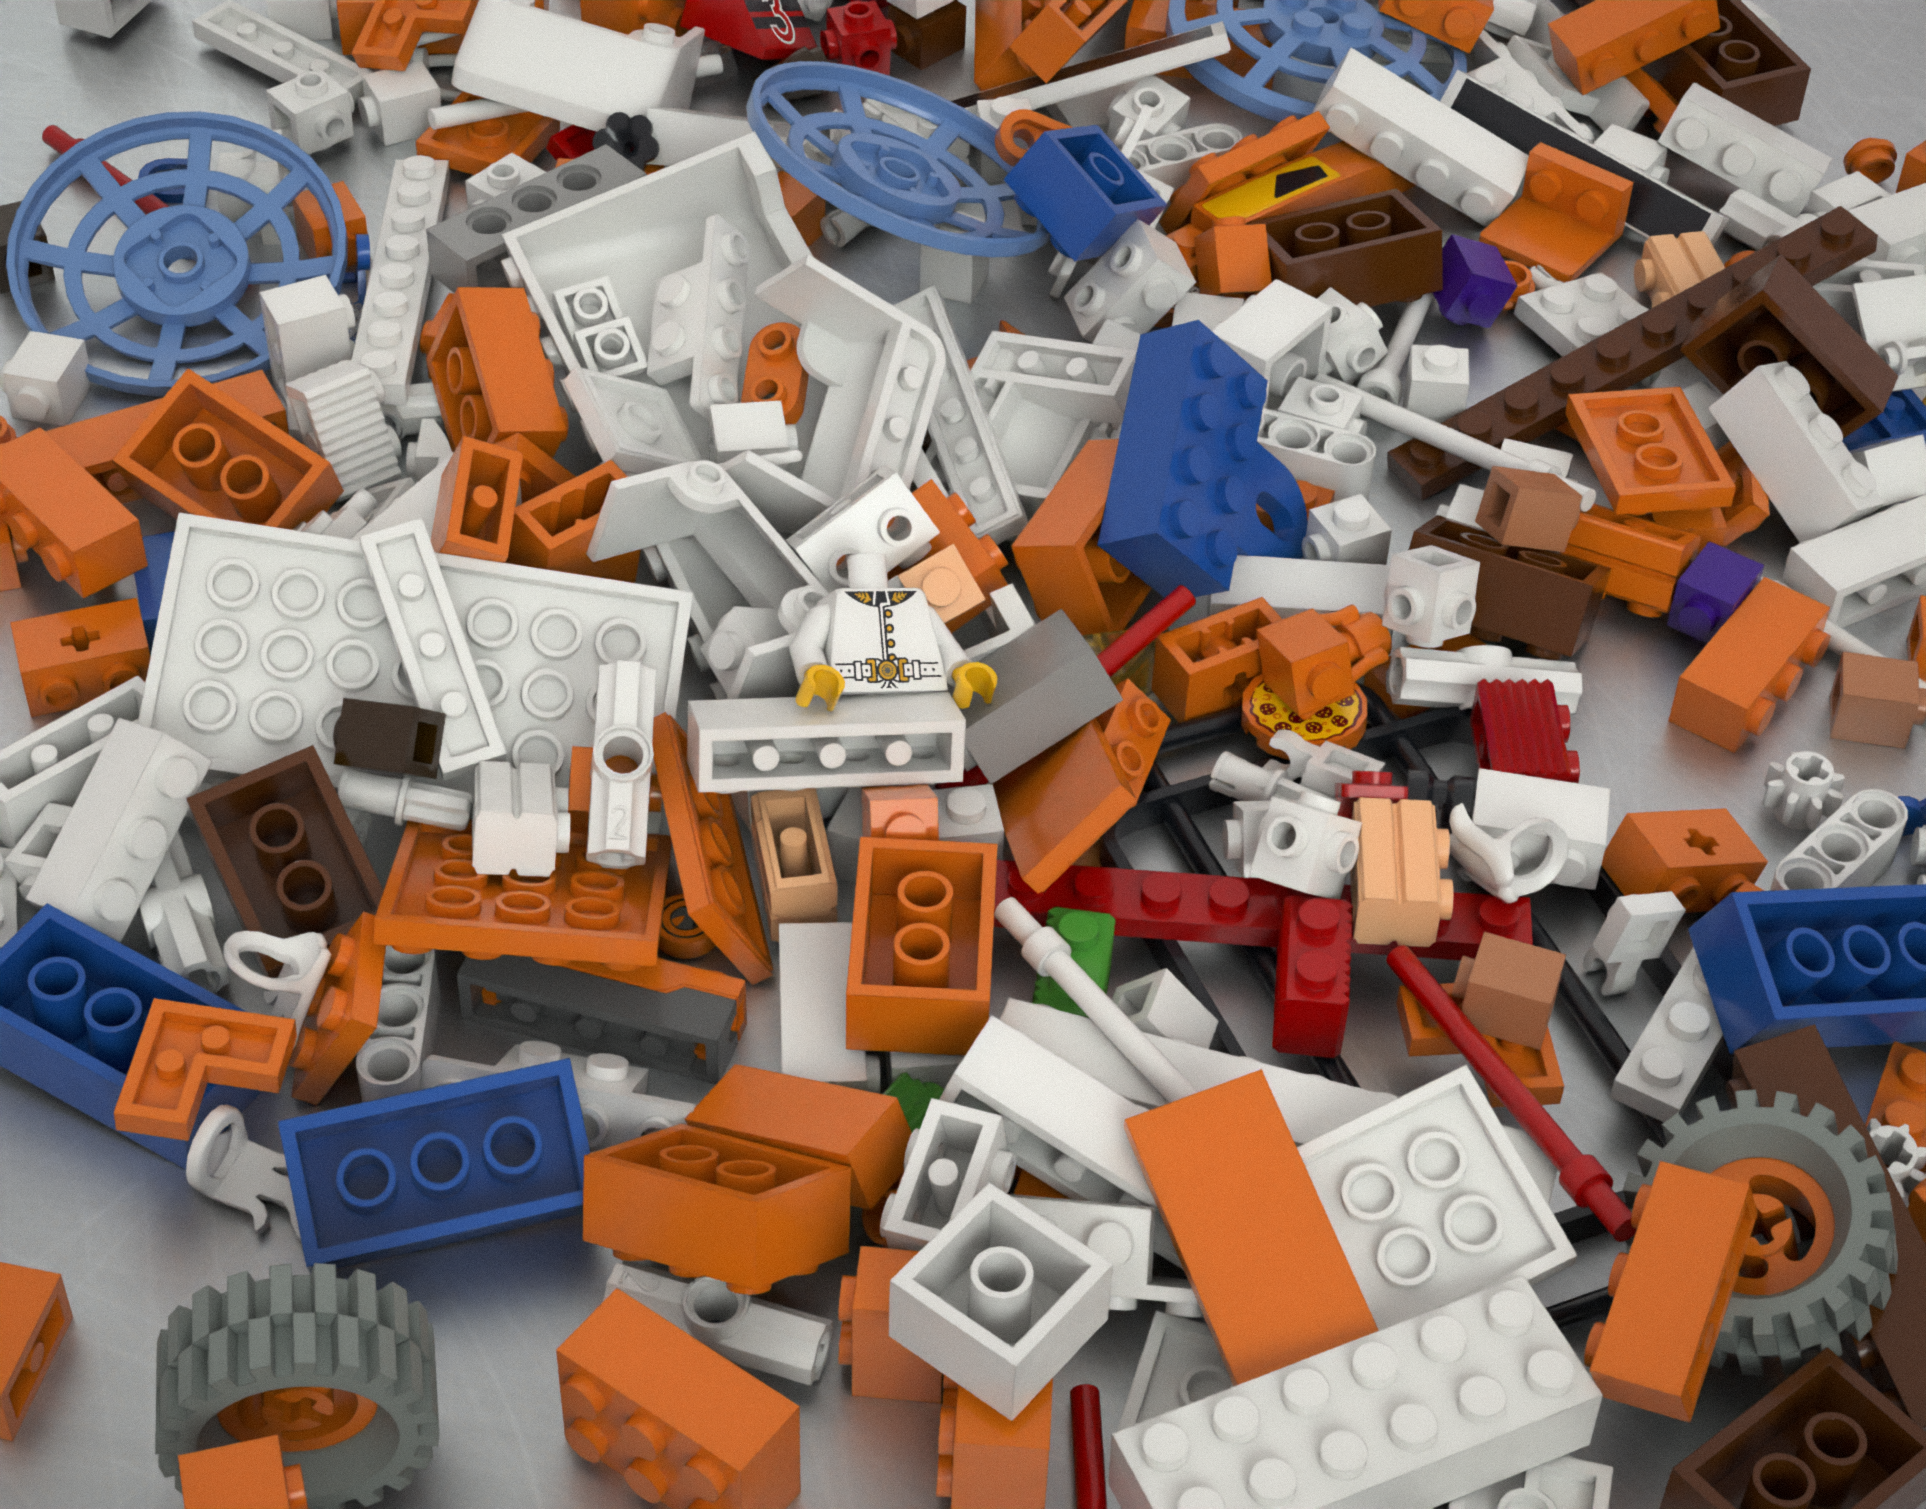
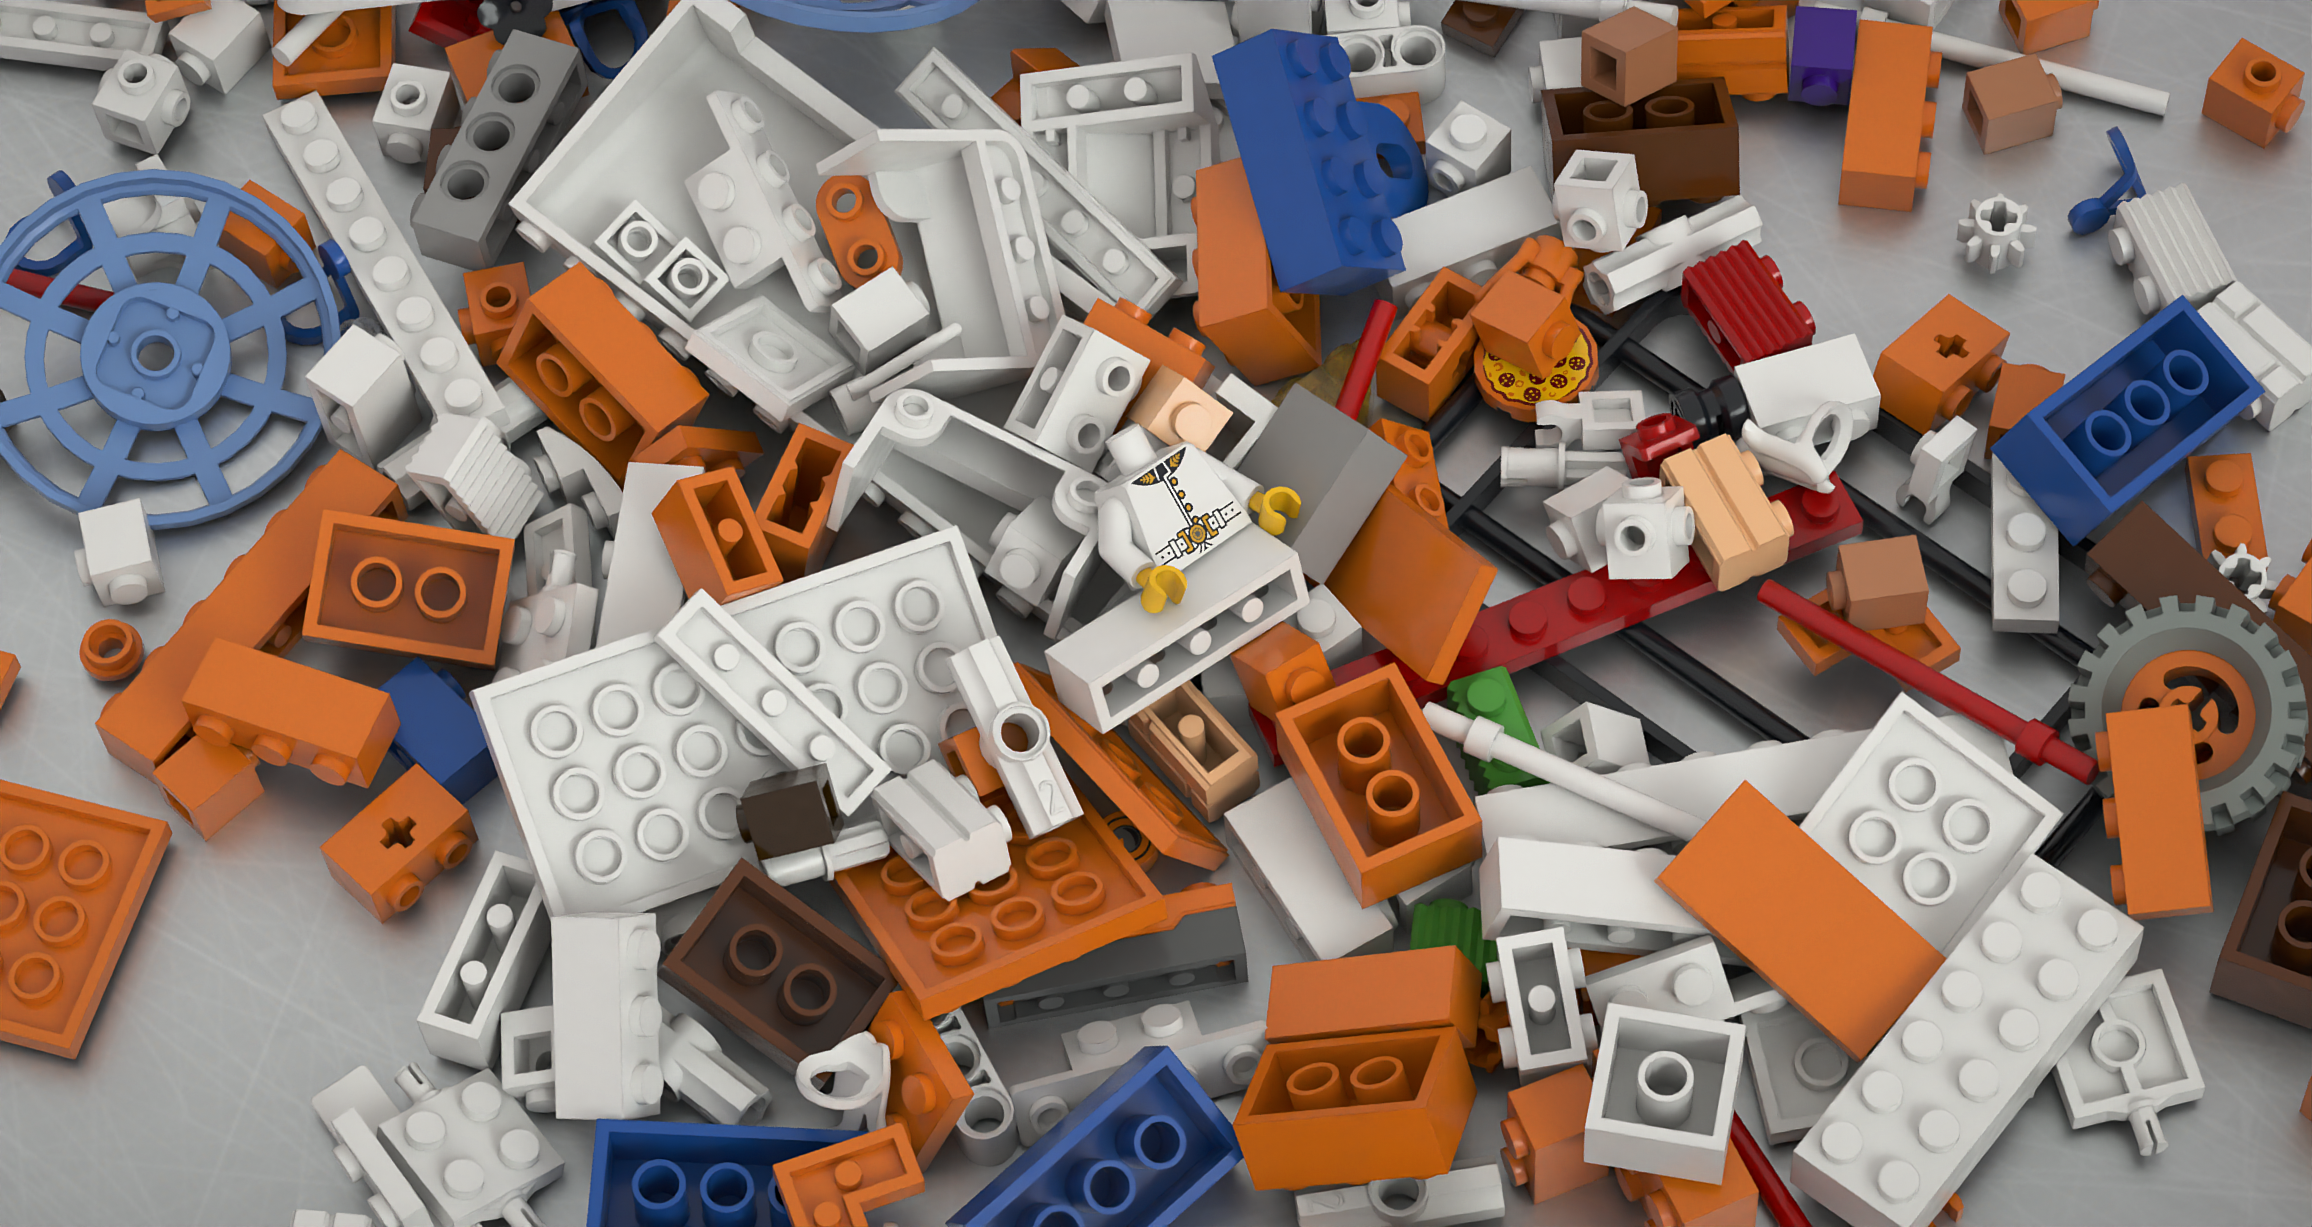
camera: 20 degrees left, 15 degrees up
red brick [1272,895,1353,1058] -> none
white beam [1769,789,1908,891] -> none

